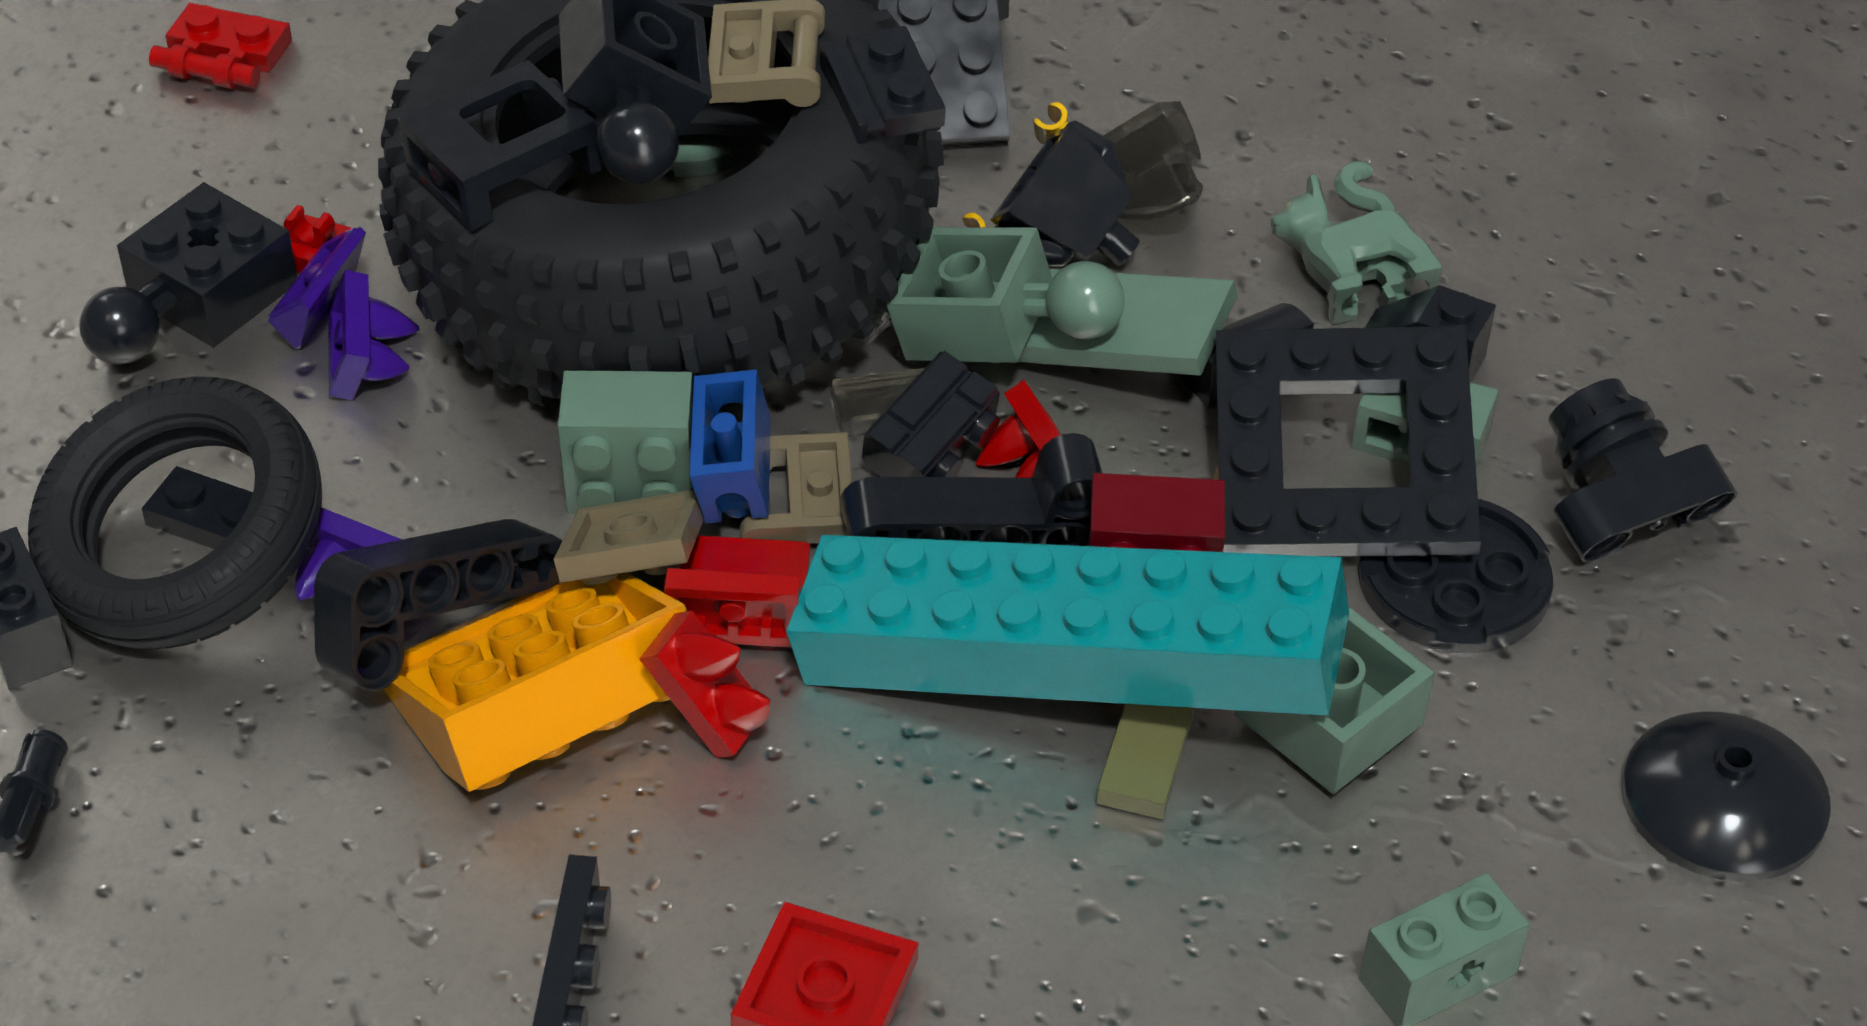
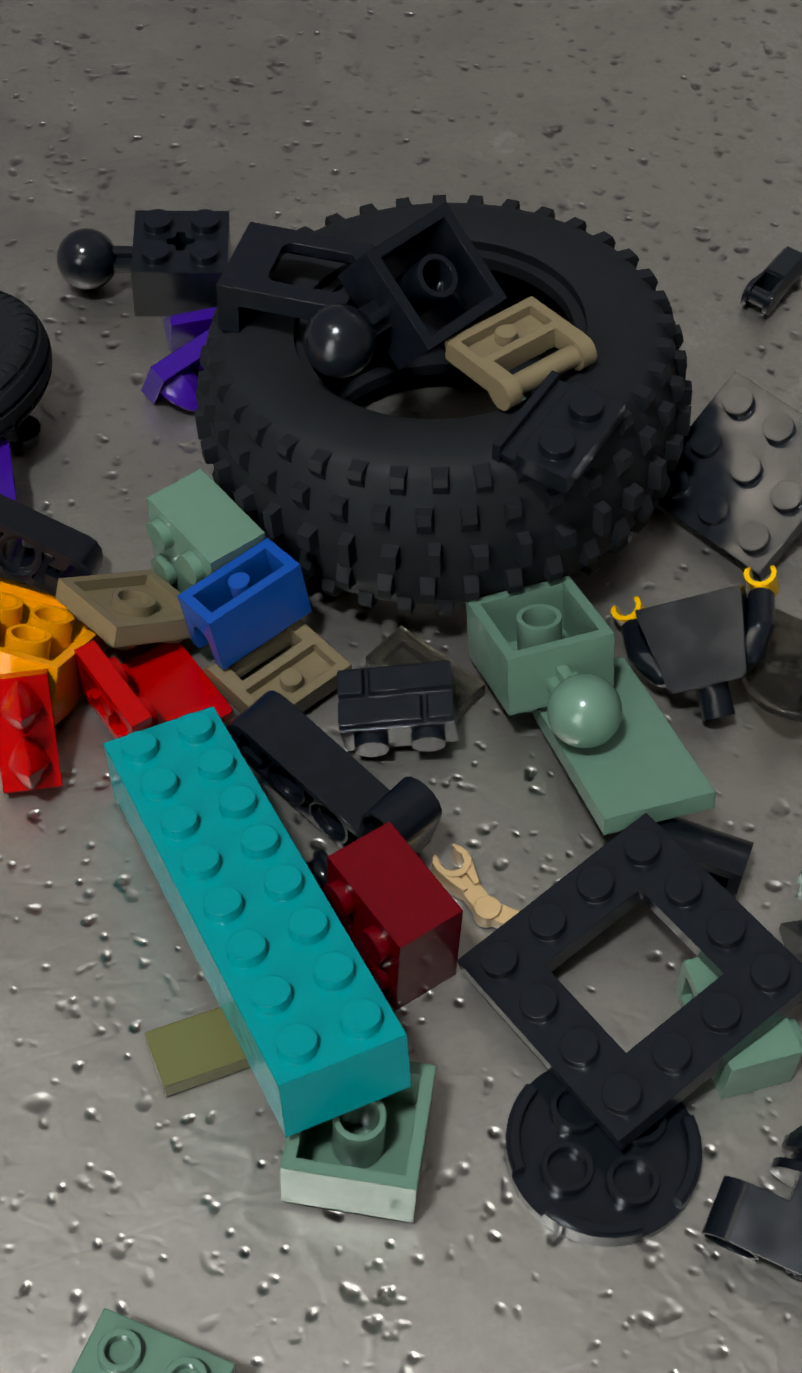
camera: 50 degrees right, 5 degrees up
red plate [149,2,292,89] -> none
red tile [976,380,1062,478] -> none

